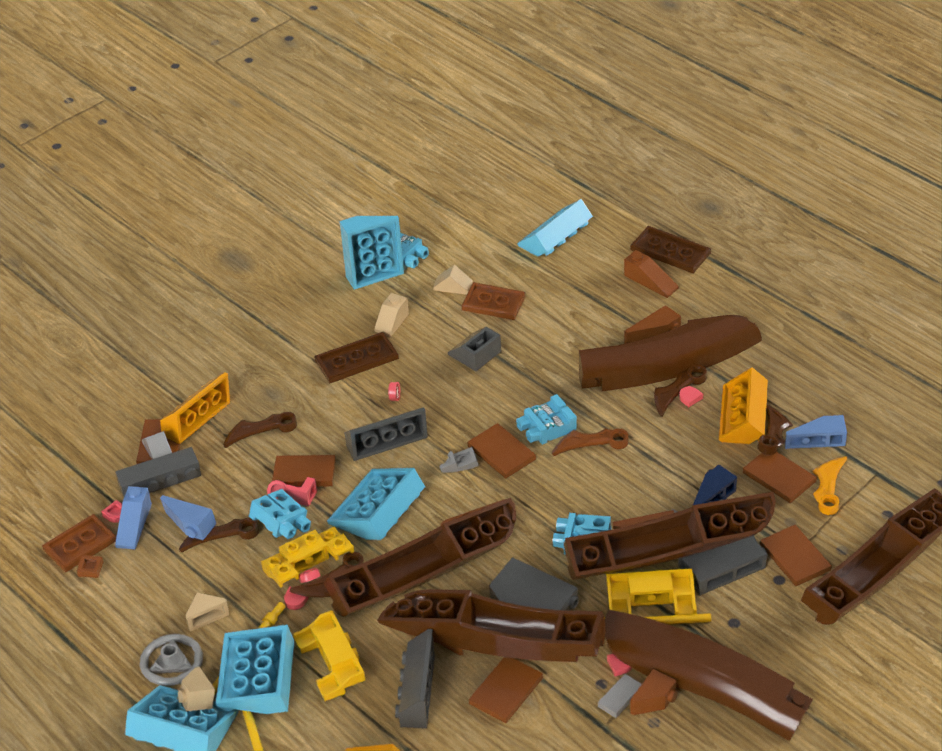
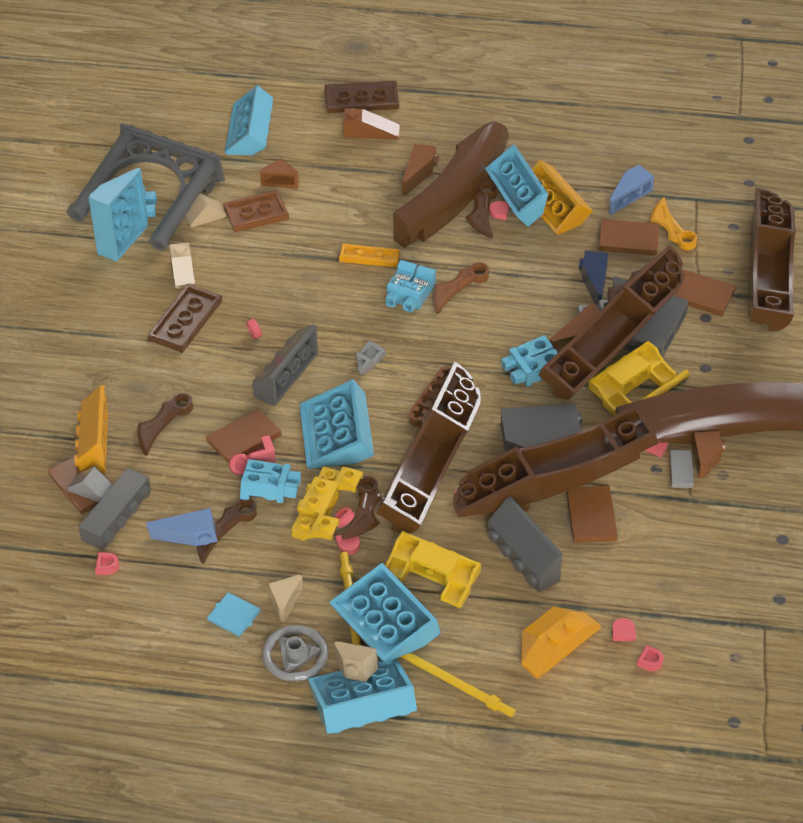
camera: 40 degrees left, 5 degrees up
dark orange tile [42,514,116,573] -> none
dark orange plate [77,555,103,578] -> none
medium blue slope [115,486,152,550] -> none
dark grey slope [448,327,501,371] -> none
dark orange tile [467,423,536,479] -> none
reddish brown piece [757,404,793,455] -> none
none -> dark grey arch [67,123,225,251]
none -> medium azure piece [207,592,261,637]
none -> dark orange slope [260,158,299,188]
none -> light orange tile [339,244,400,268]
none -> medium azure slope [485,144,548,227]

